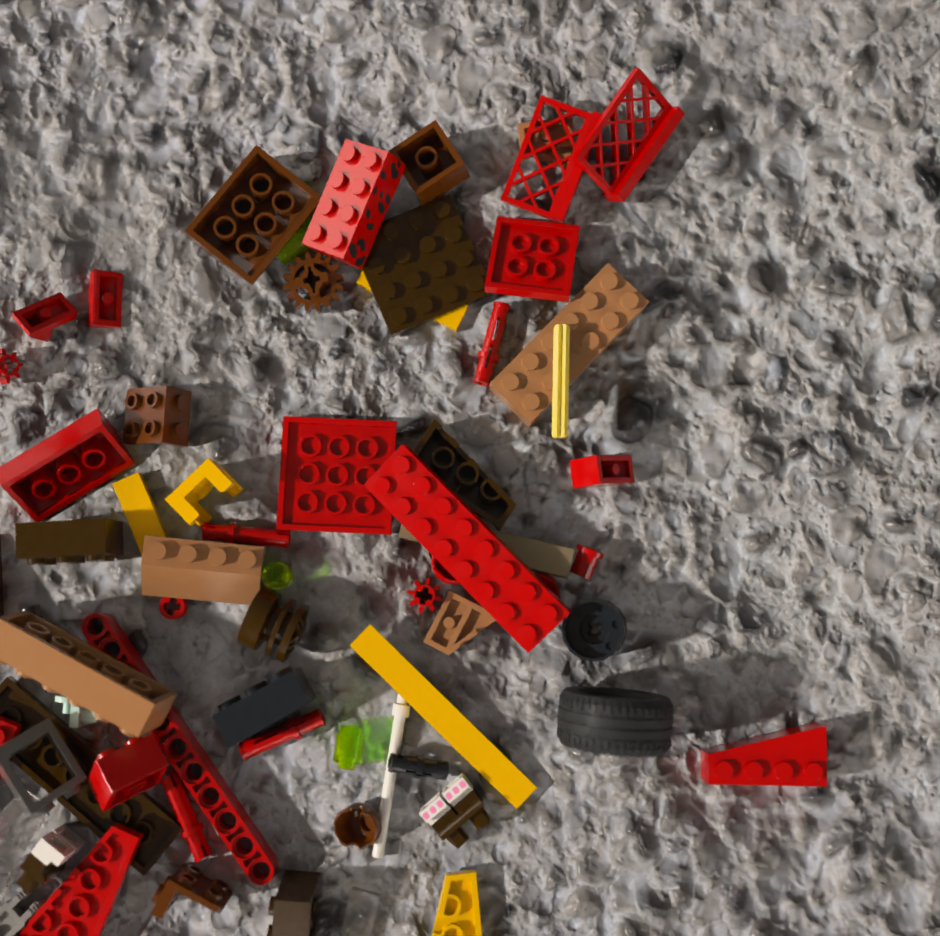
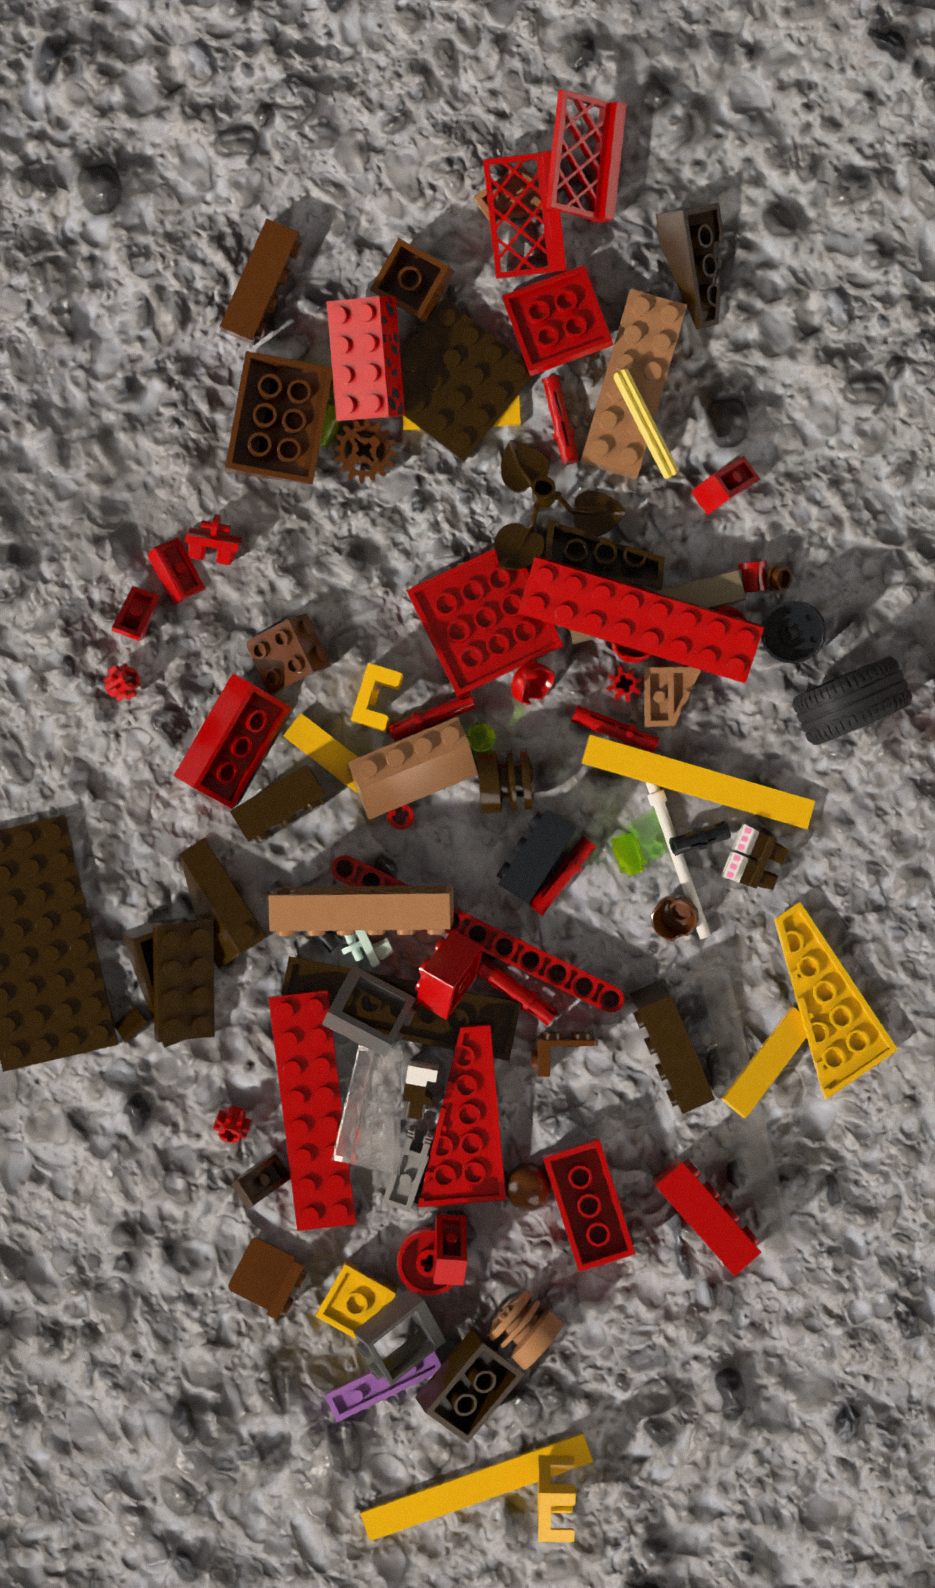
camera: 25 degrees left, 5 degrees up
none -> red hips [185,514,242,565]
none -> reddish brown brick [219,218,303,345]
none -> dark brown plant [495,440,626,570]
none -> red hair [511,661,555,705]
none -> red pin [571,704,660,753]
none -> dark brown wedge [655,203,723,329]
none -> reddish brown plate [766,563,792,593]

